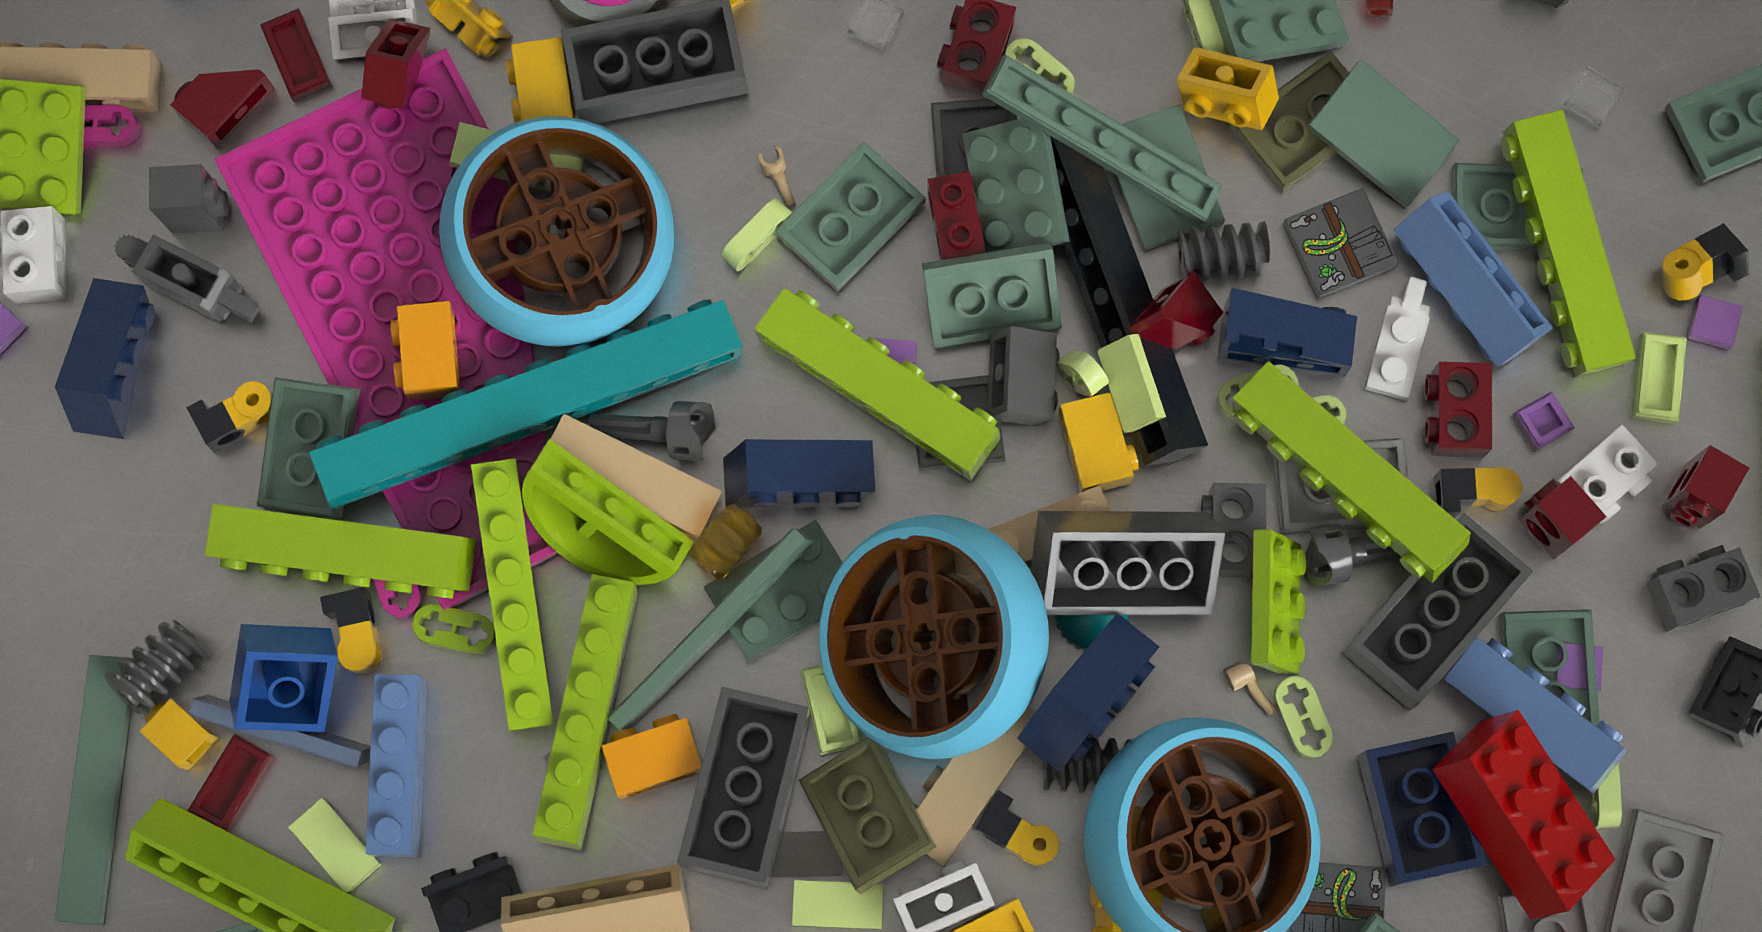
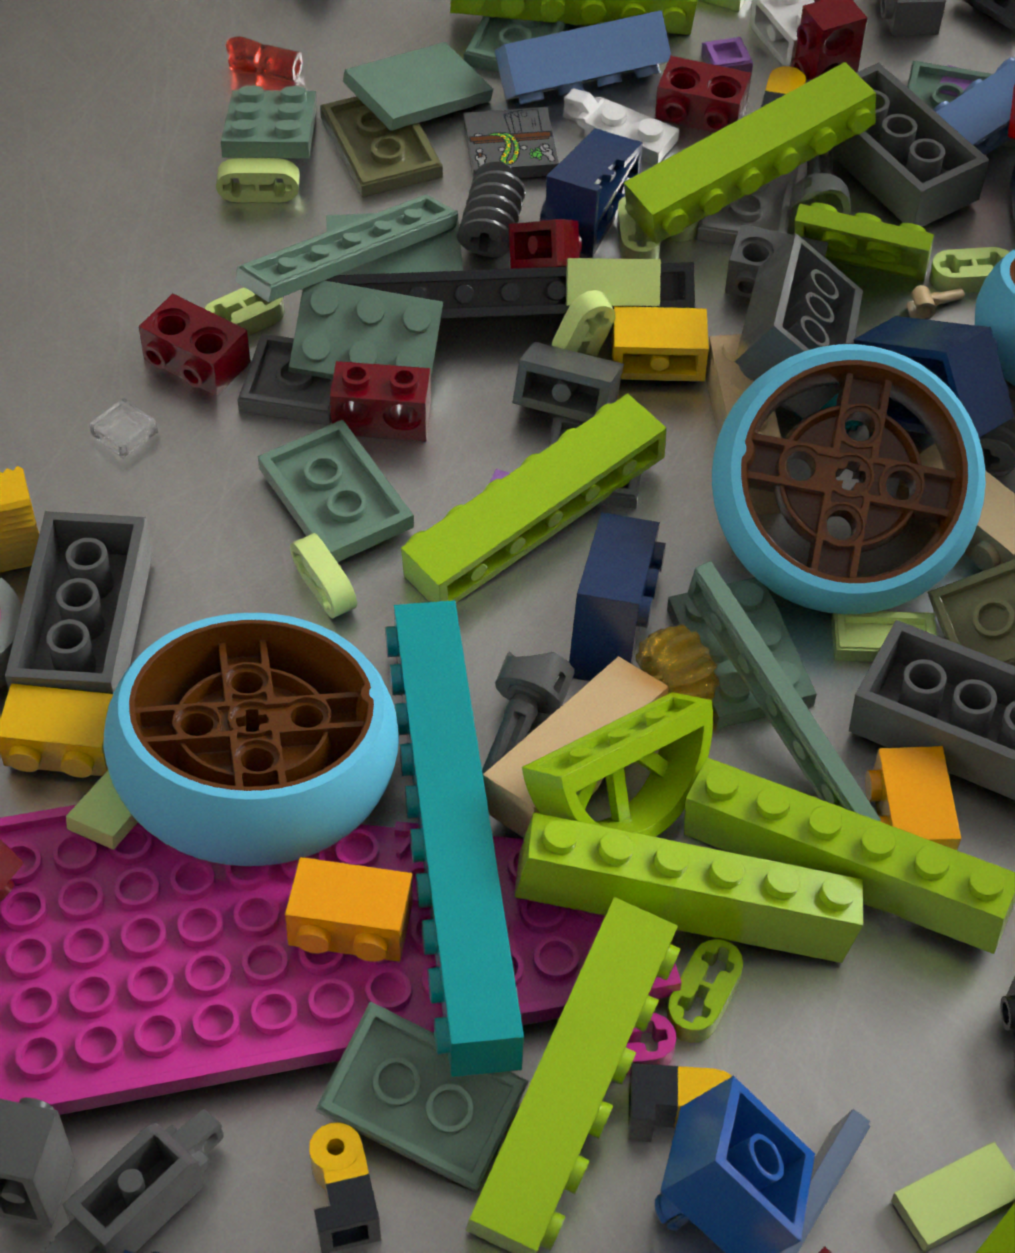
camera: 80 degrees left, 25 degrees down
medium blue brick [365,674,428,858] -> none
tan hand [758,146,796,208] -> none
sand green plate [922,242,1062,349] -> none
yellow brick [1177,47,1279,131] -> none

